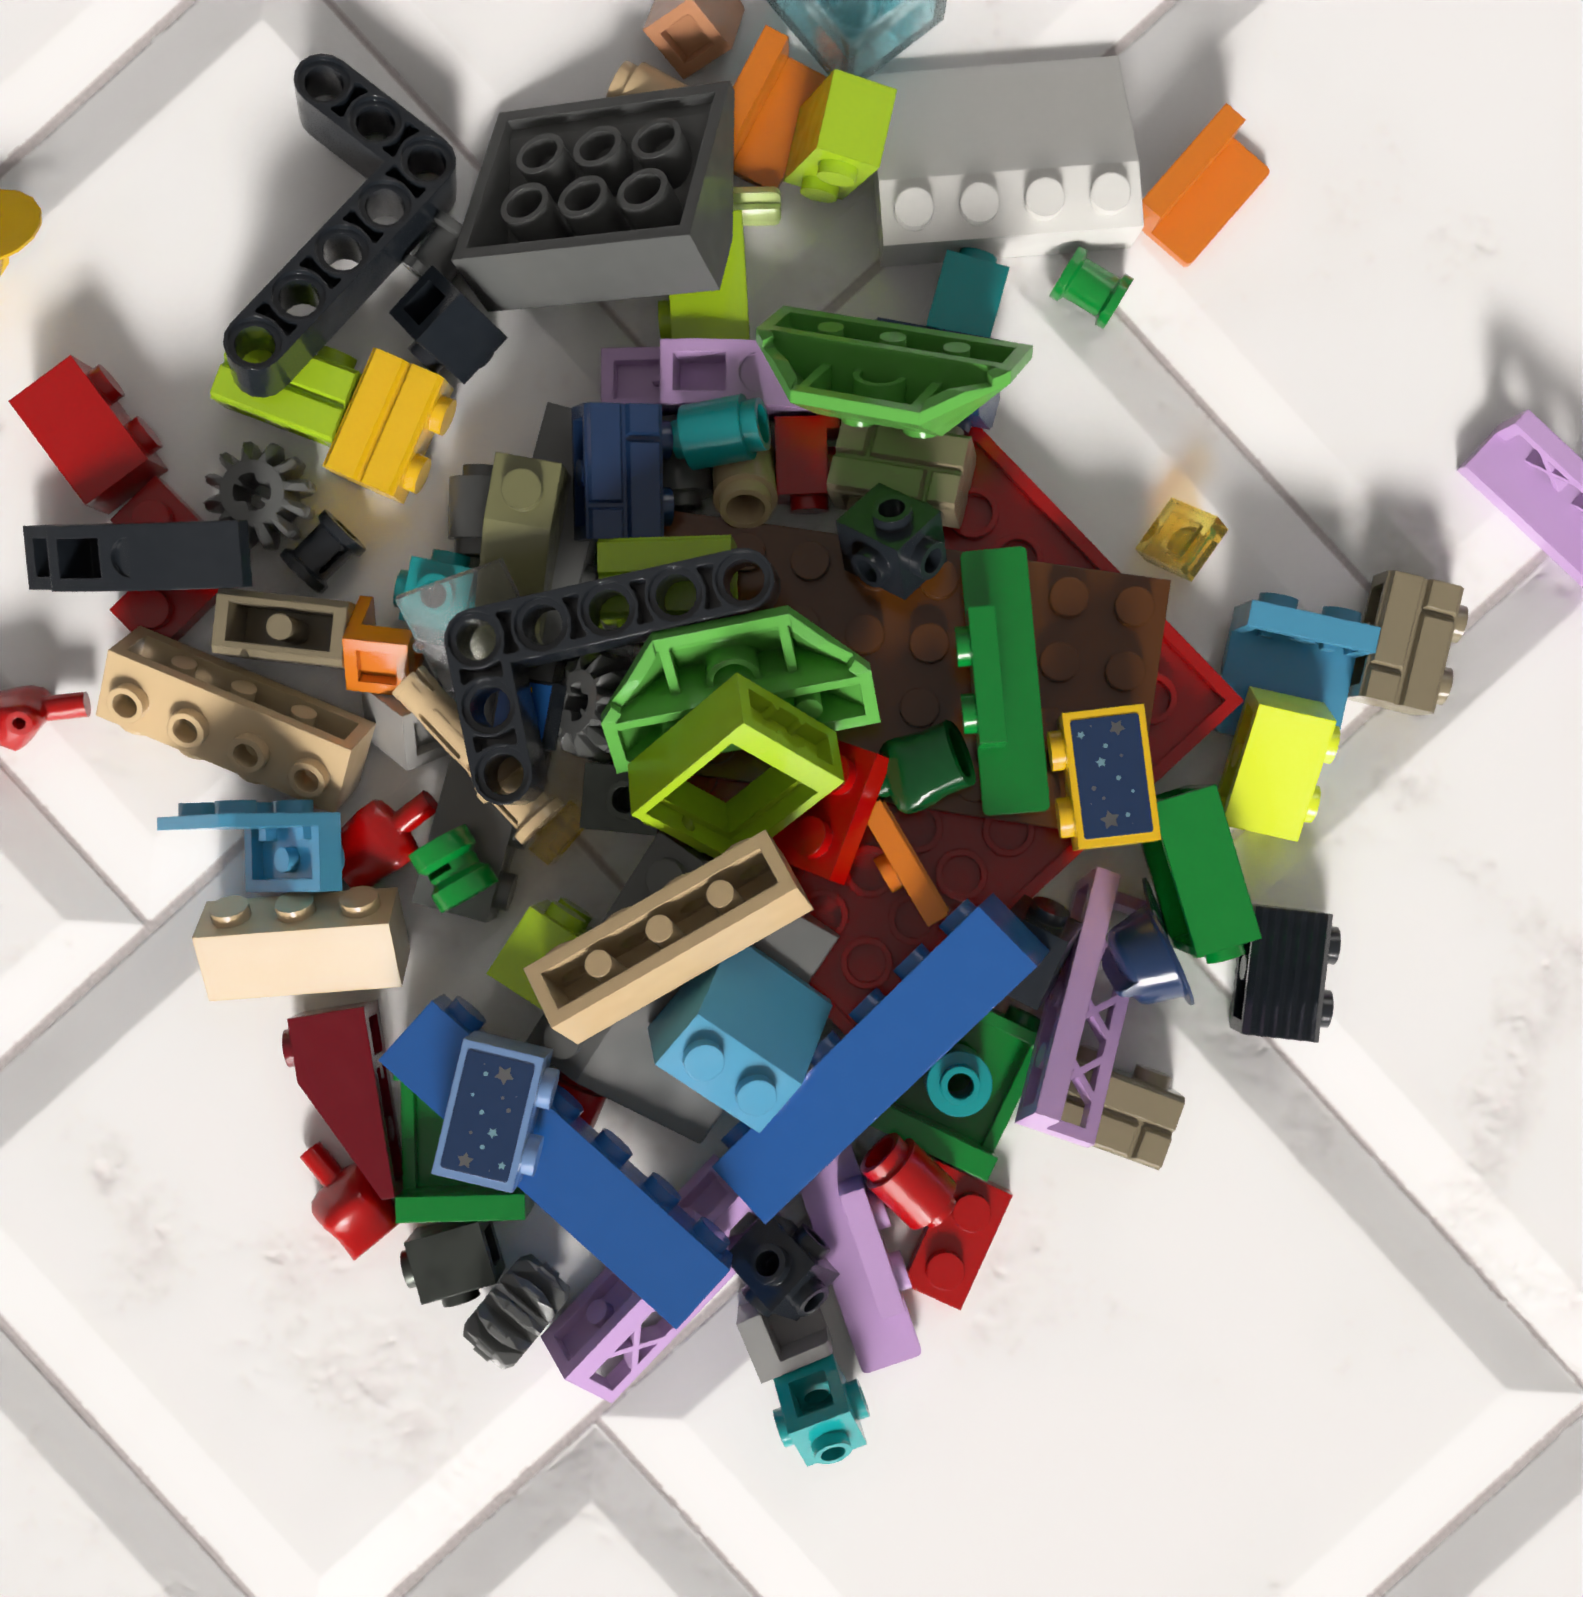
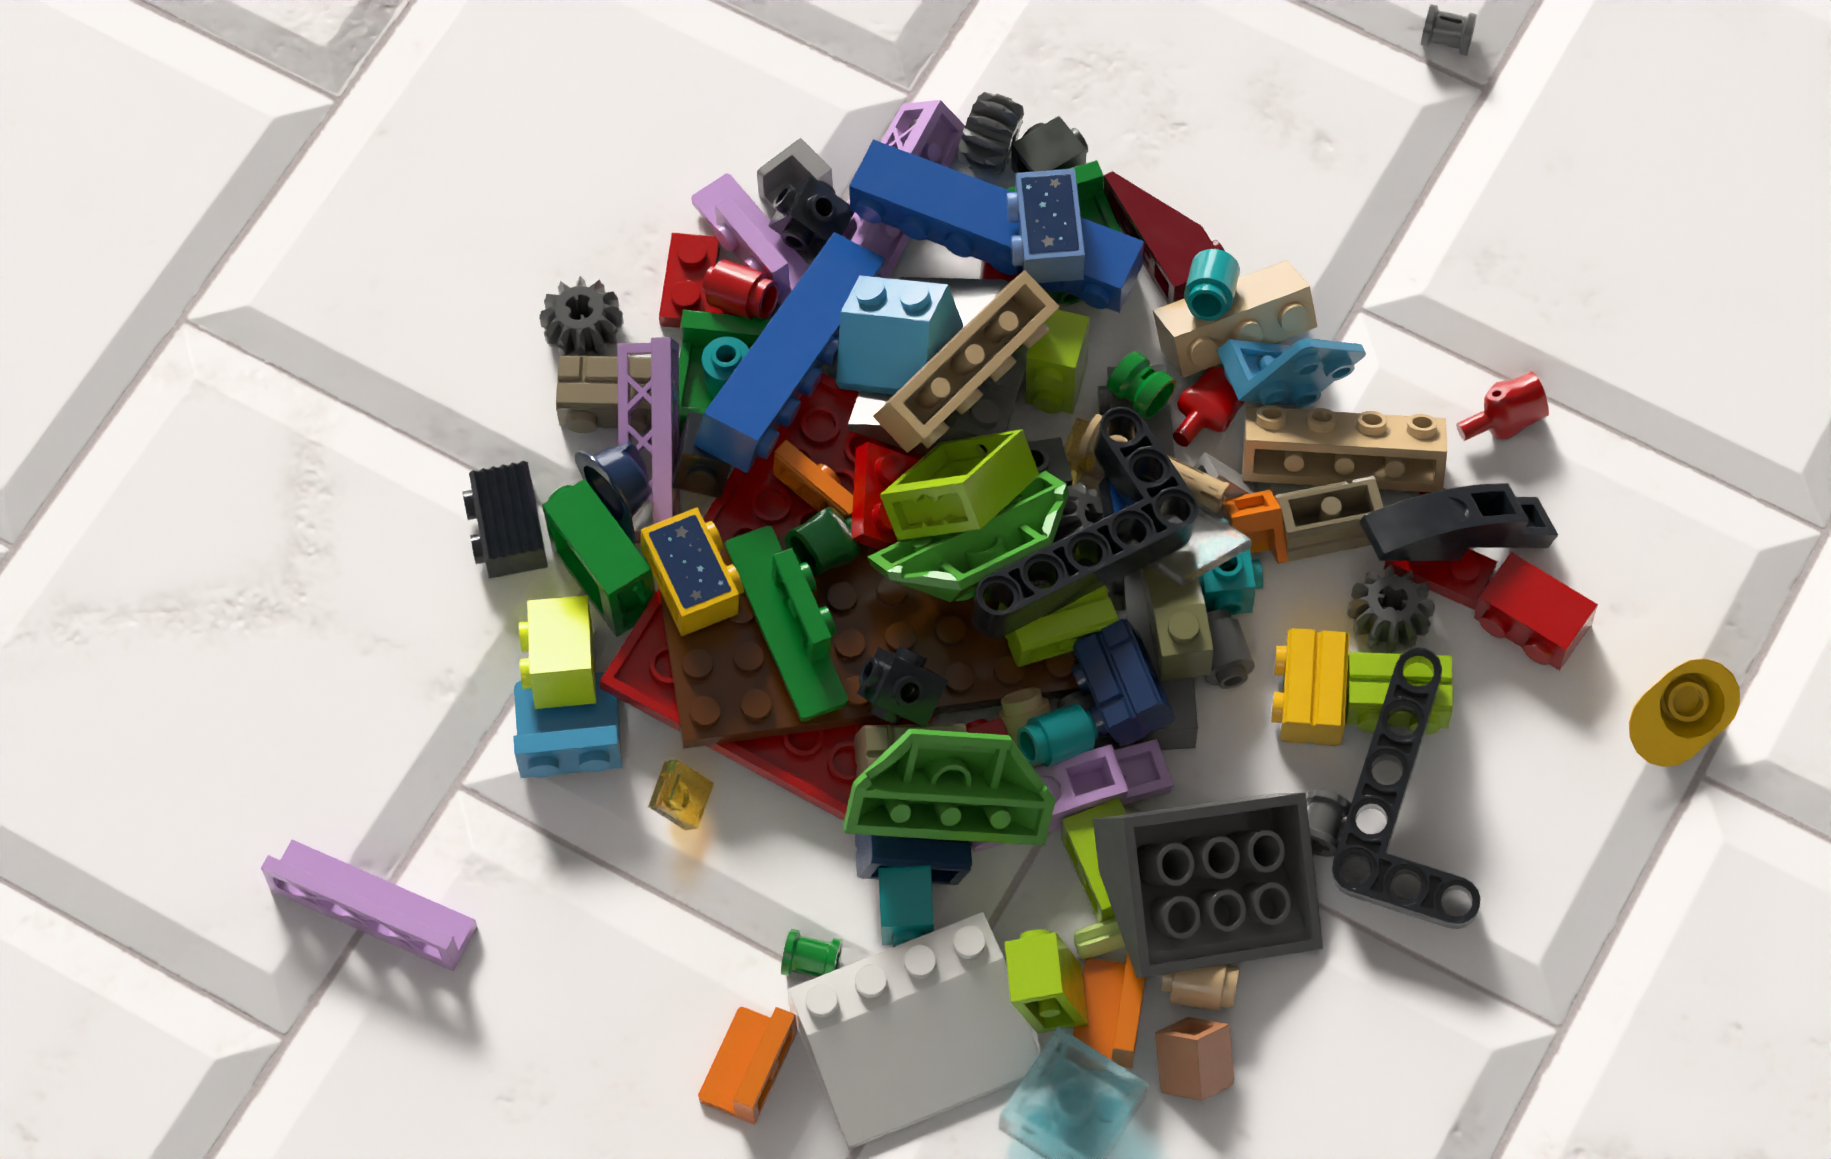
camera: 160 degrees right, 25 degrees down
black bush [279,509,367,594] -> none
red piece [300,1141,400,1261] -> none
black brick [388,265,508,385] -> none
teal brick [773,1354,870,1467] -> none
dark tan brick [1347,570,1468,716] -> none
none -> dark grey gear [539,276,624,356]
none -> teal brick [1184,249,1240,321]

